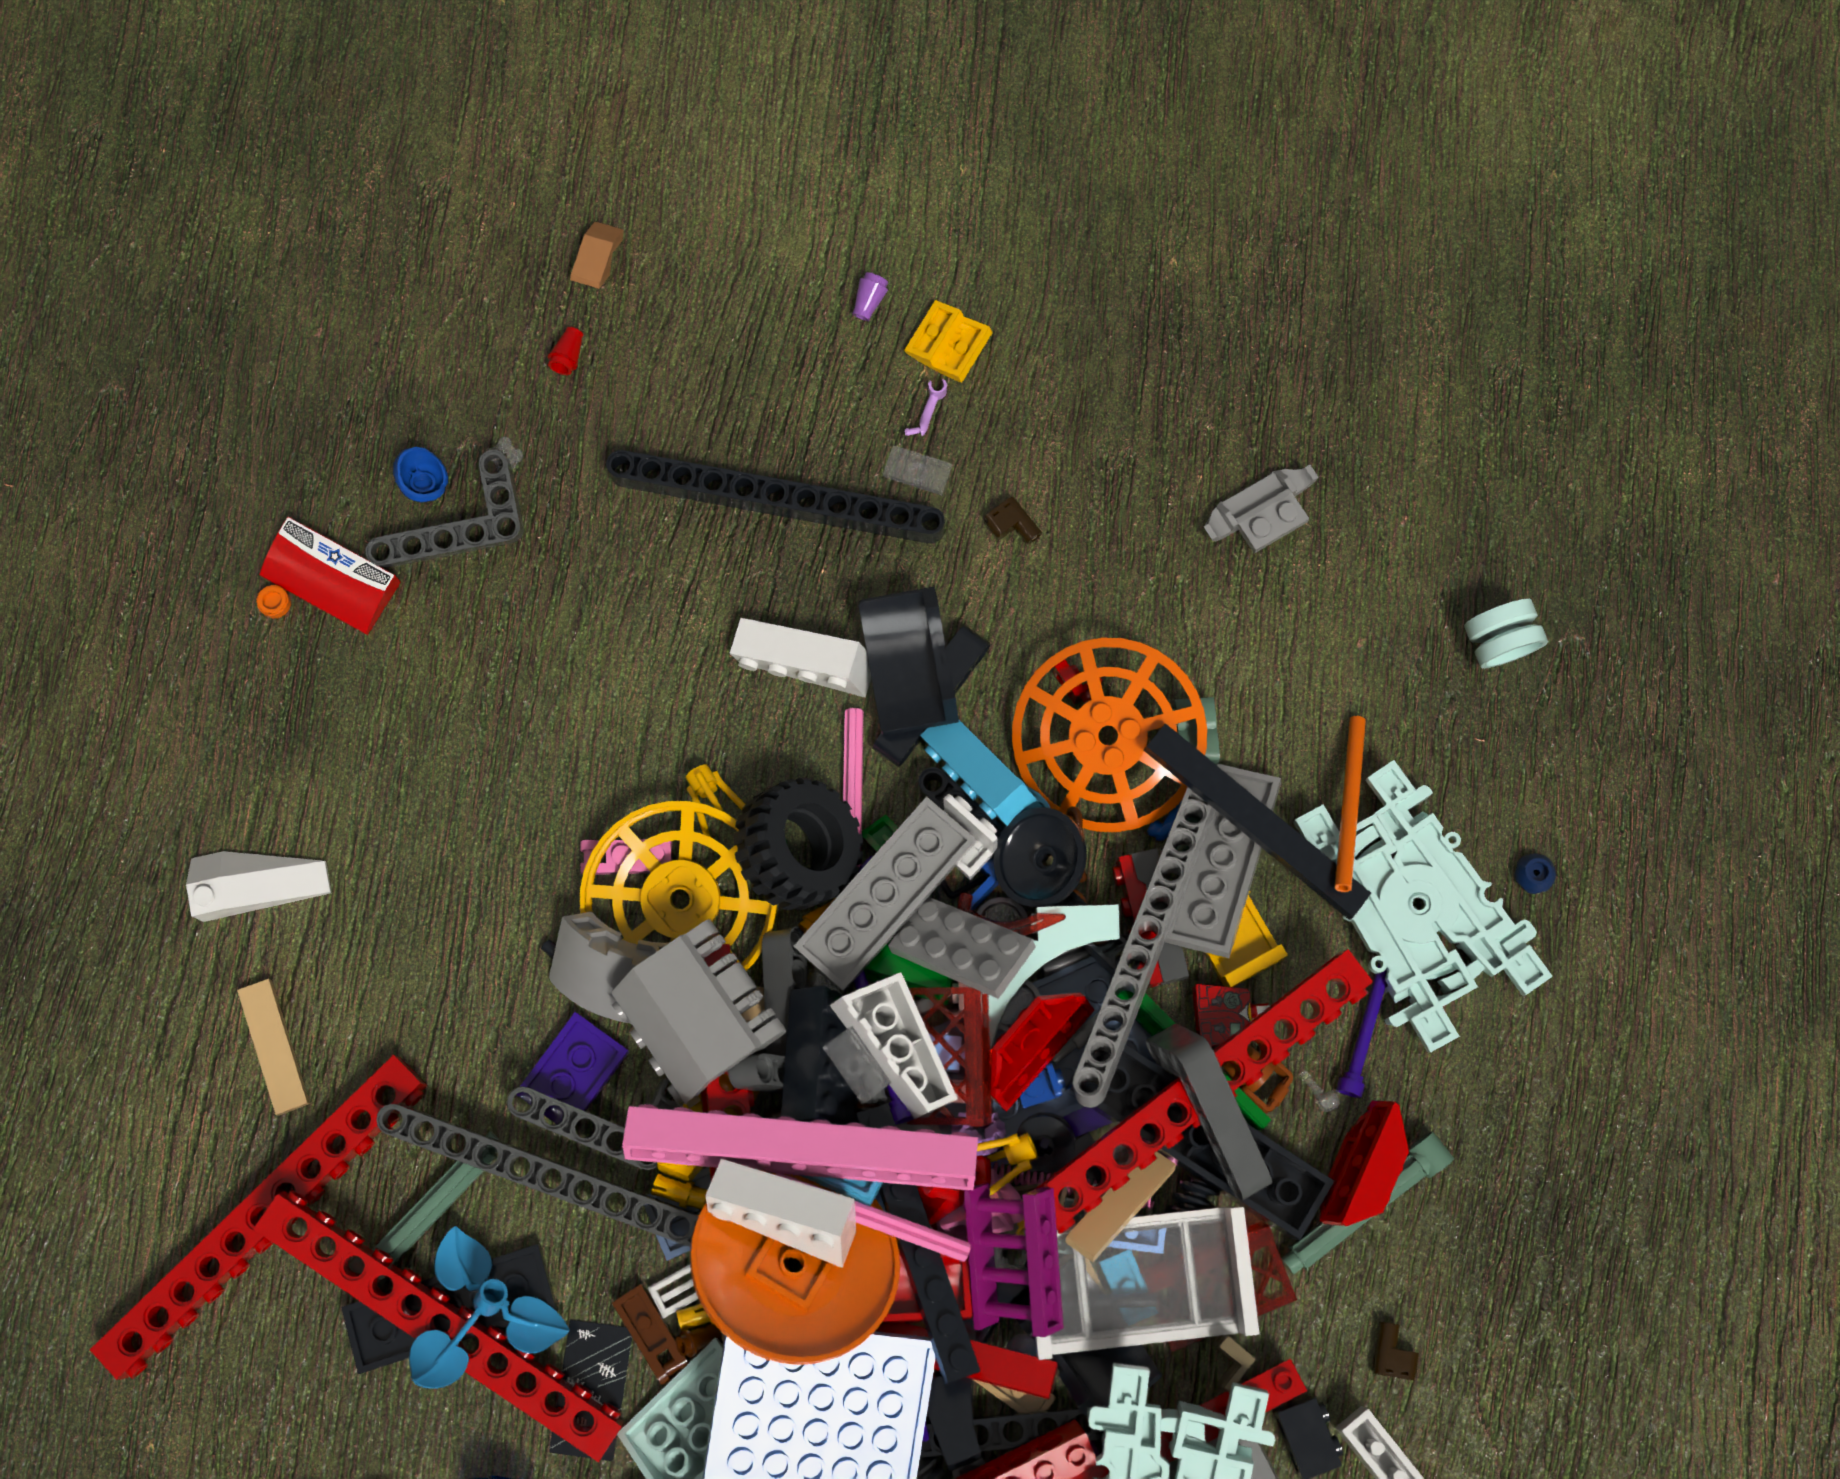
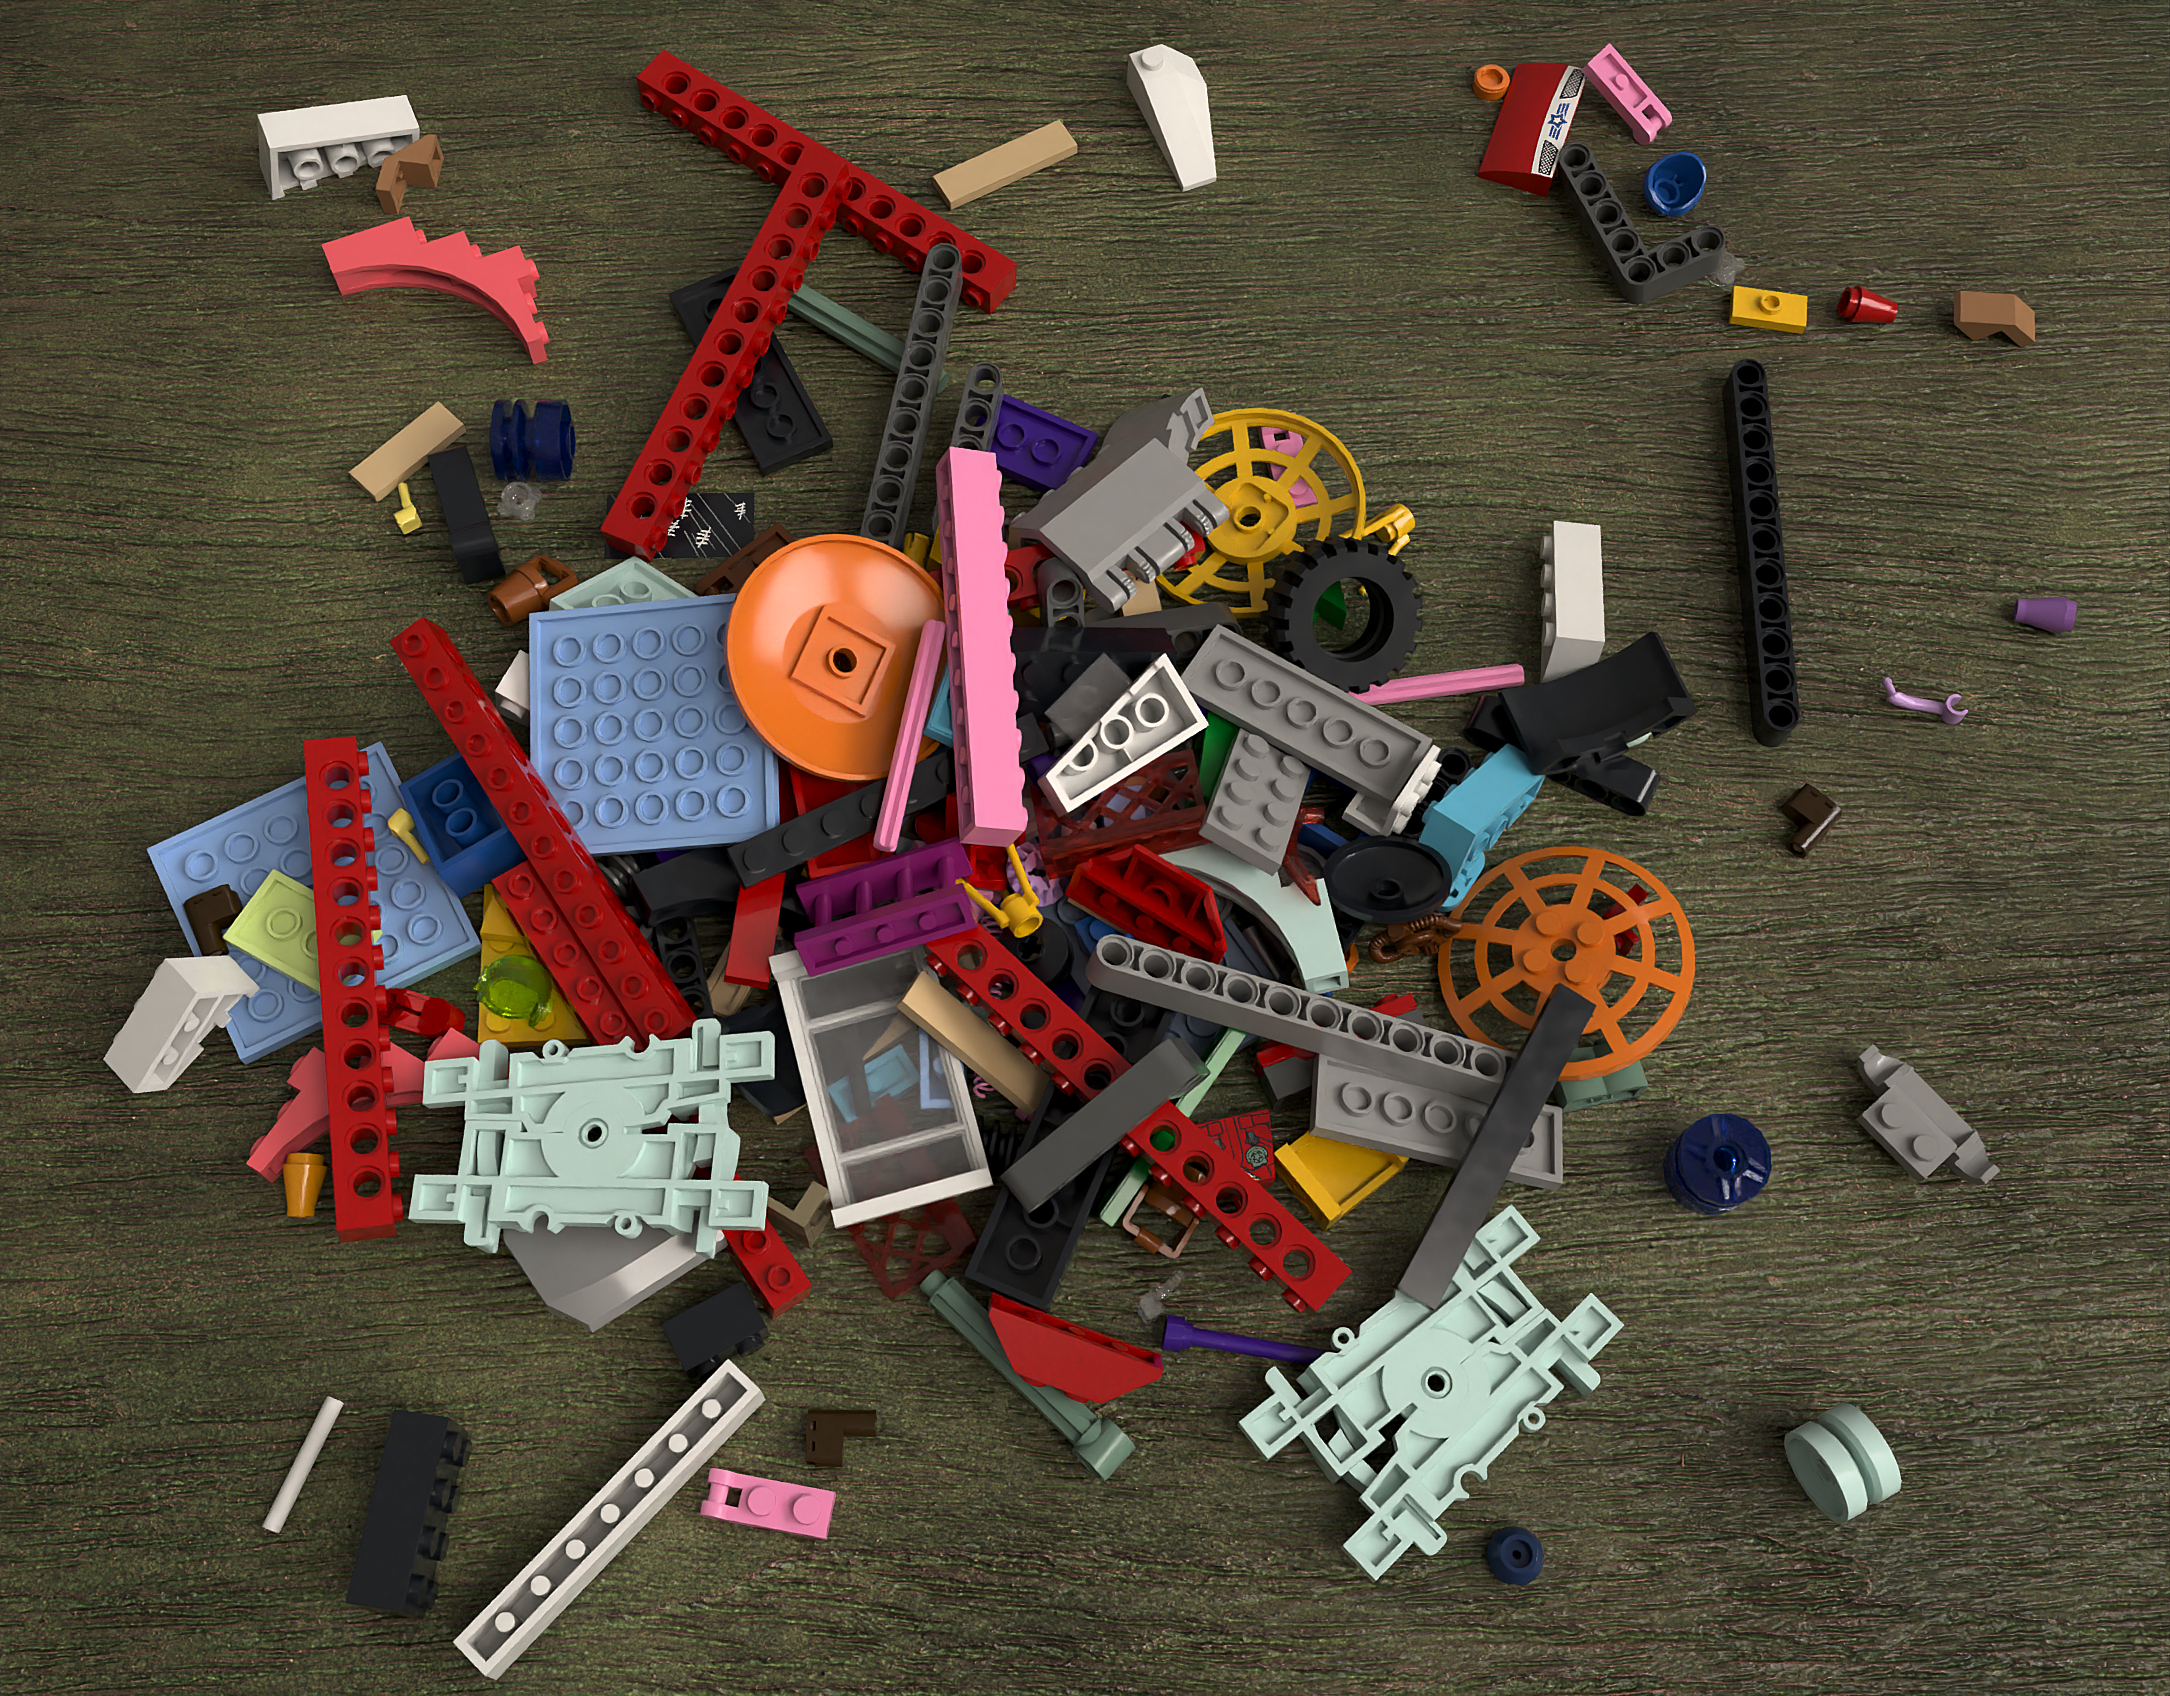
camera: 75 degrees right, 10 degrees down
dark azure plant [409,1226,569,1389] -> none
white wedge [706,1159,856,1268] -> none
clear plate [883,445,953,496] -> none
yellow slope [904,300,992,383] -> none
orange piece [1335,716,1366,892] -> none
none -> bright pink plate [699,1468,836,1540]
none -> bright pink plate [1581,43,1672,145]
none -> clear blue wheel [1663,1113,1772,1216]
none -> yellow plate [1729,286,1808,334]

